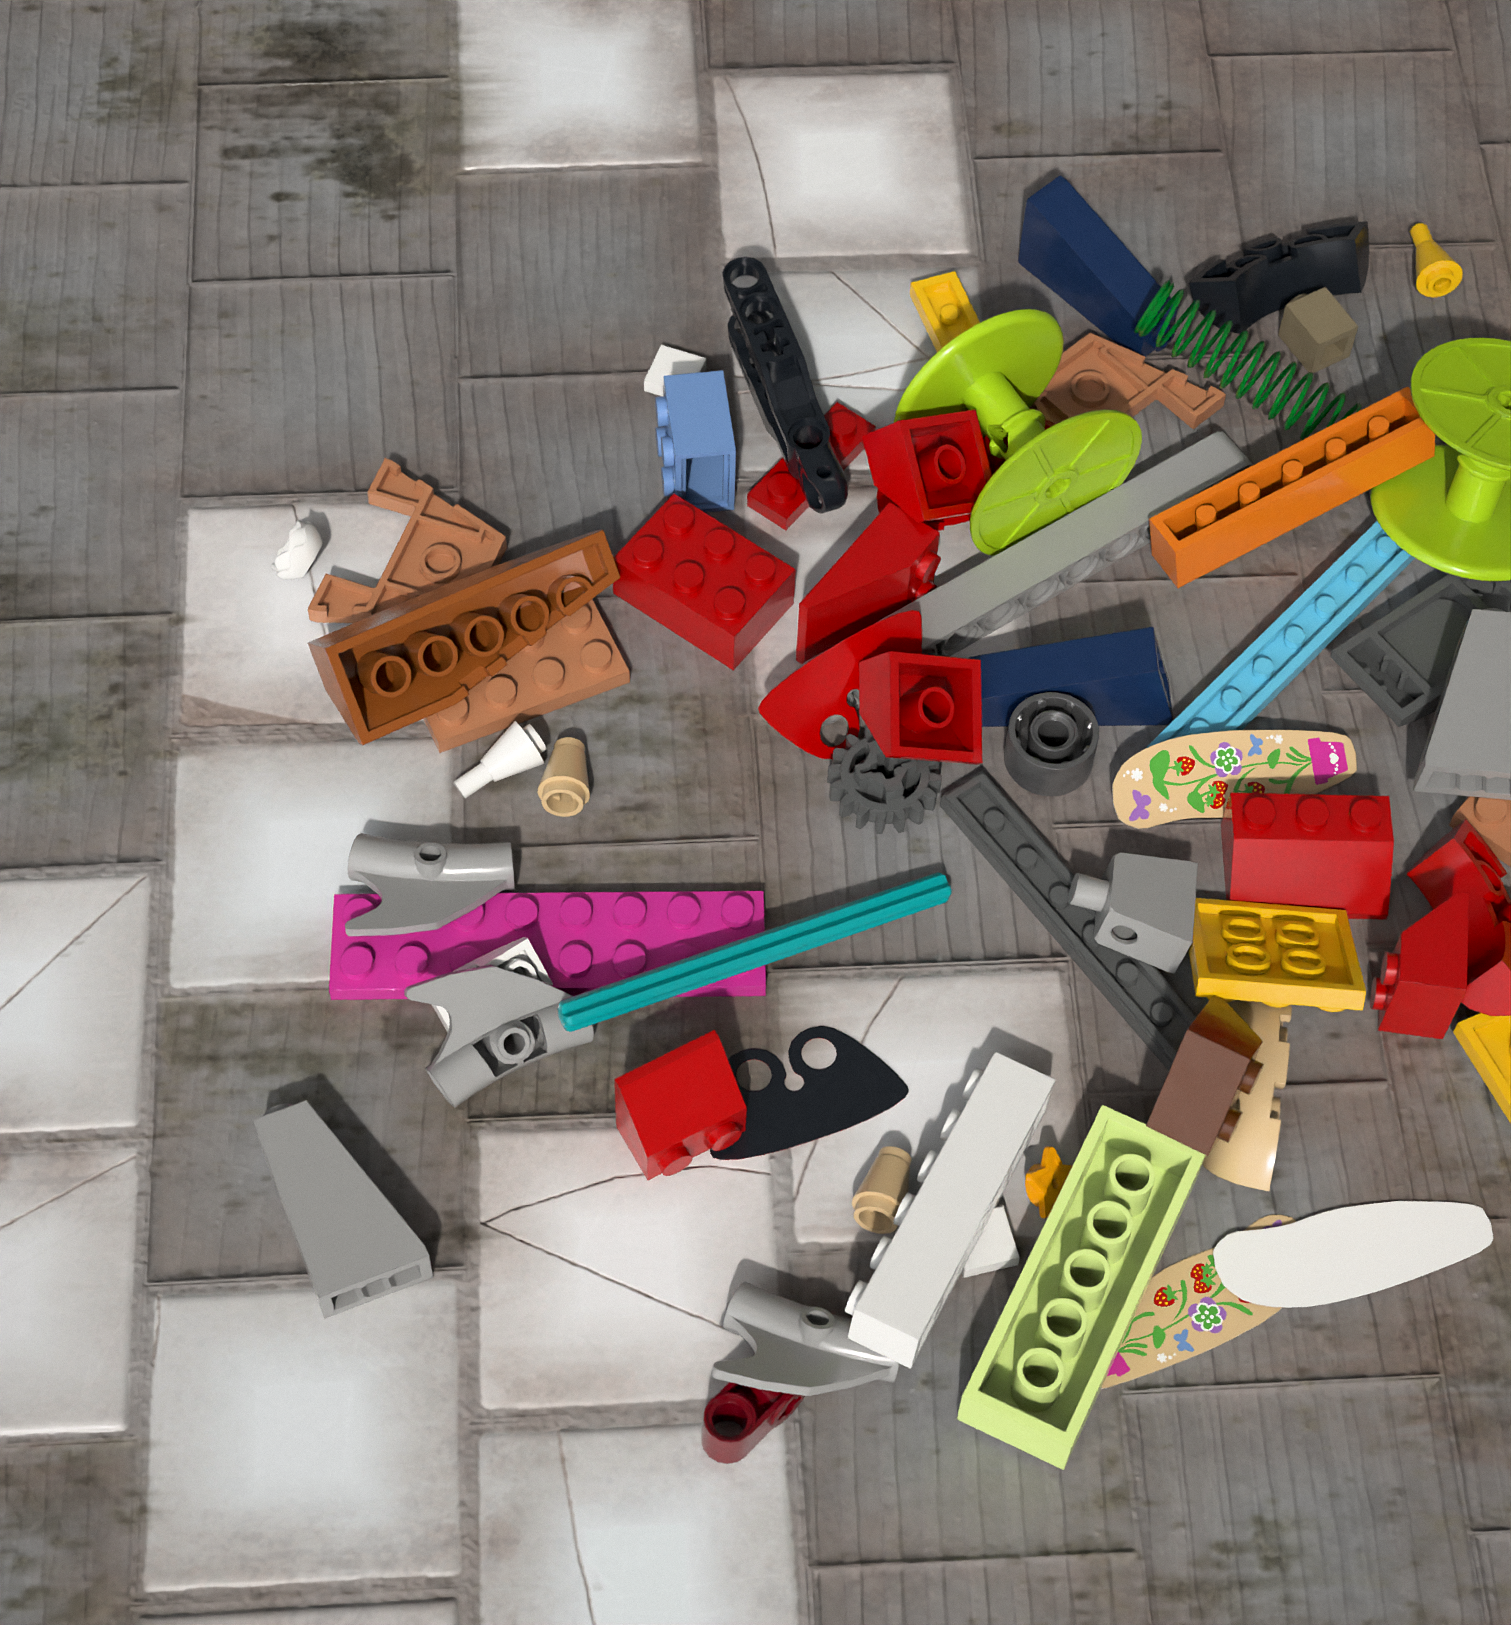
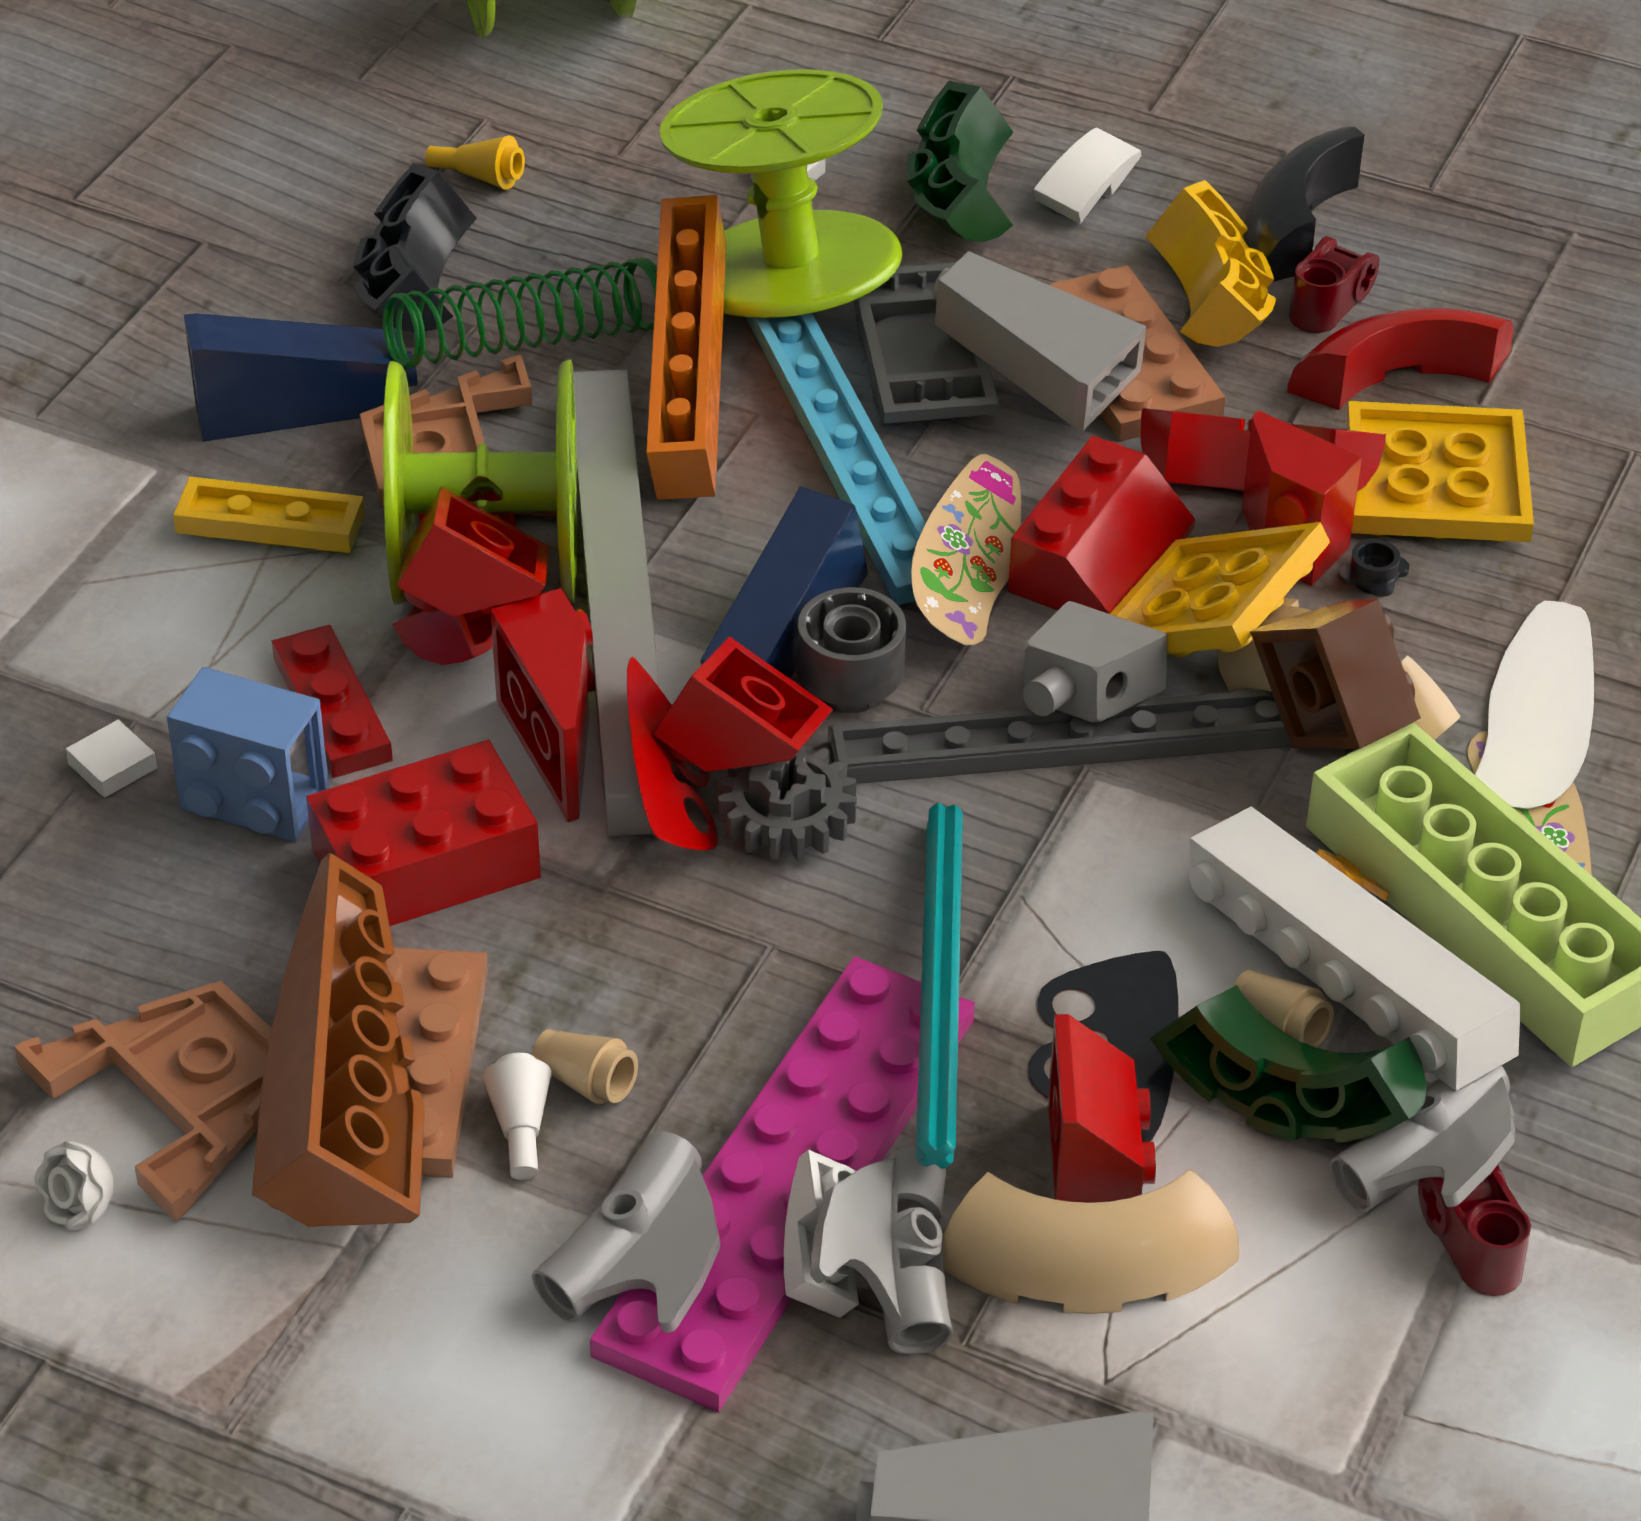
camera: 60 degrees left, 15 degrees down
black piece [722,257,848,514] -> none
dark tan brick [1278,287,1358,373] -> none
none -> tan brick [942,1169,1240,1314]
none -> dark green brick [1150,985,1427,1142]
none -> black plate [1338,539,1409,597]

